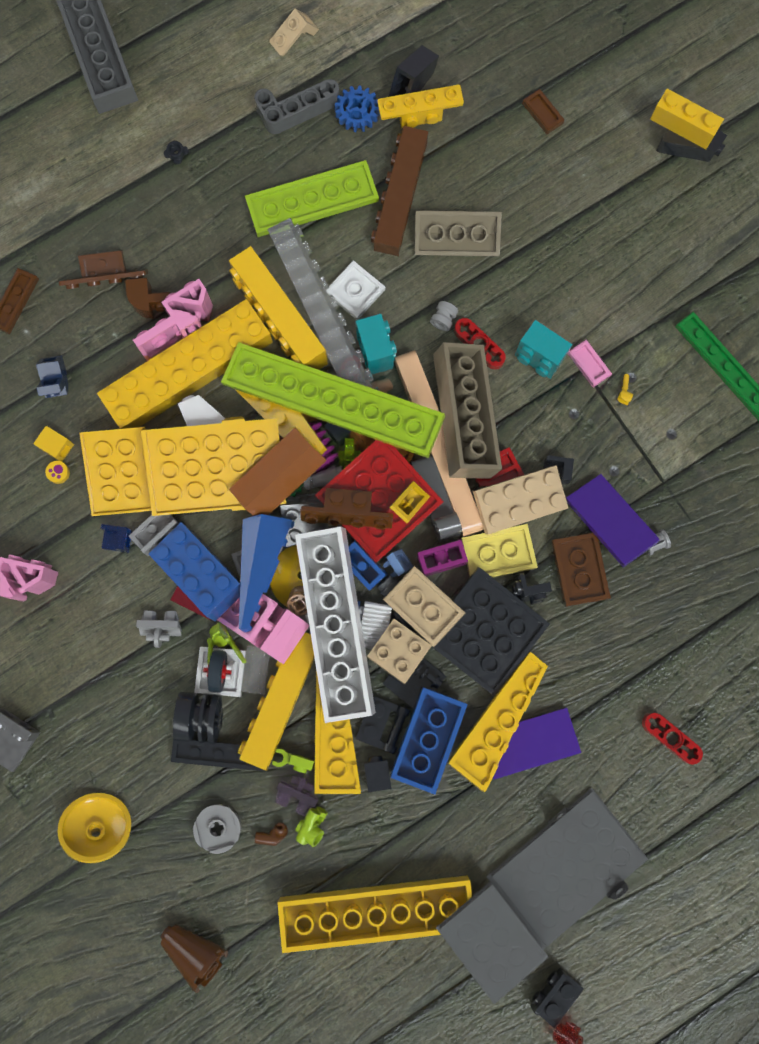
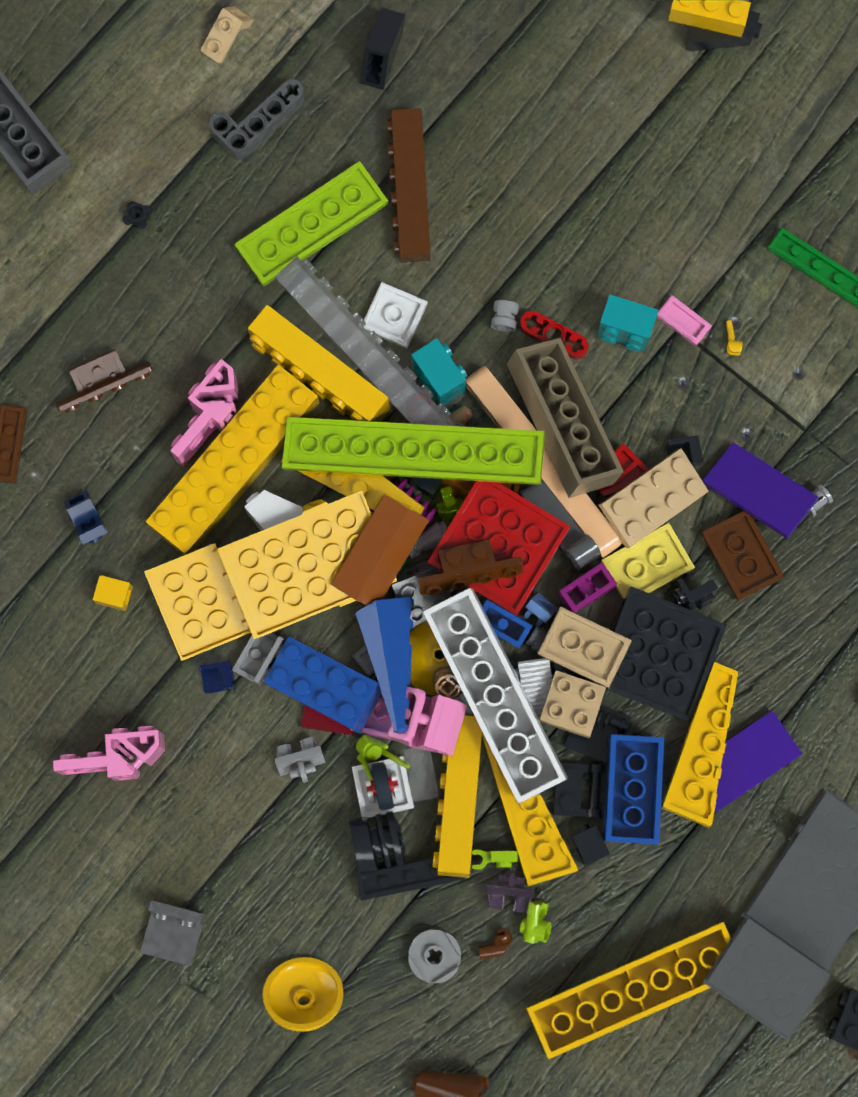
camera: 15 degrees left, 0 degrees up
yellow tile [45,461,70,484] -> none
reddish brown brick [125,278,171,319] -> none
blue gear [335,85,380,132] -> none
yellow bracket [377,85,464,128] -> none
yellow slope [390,481,430,523] -> none
dark tan slope [415,211,502,256] -> none
reddish brown tile [522,89,565,134] -> none

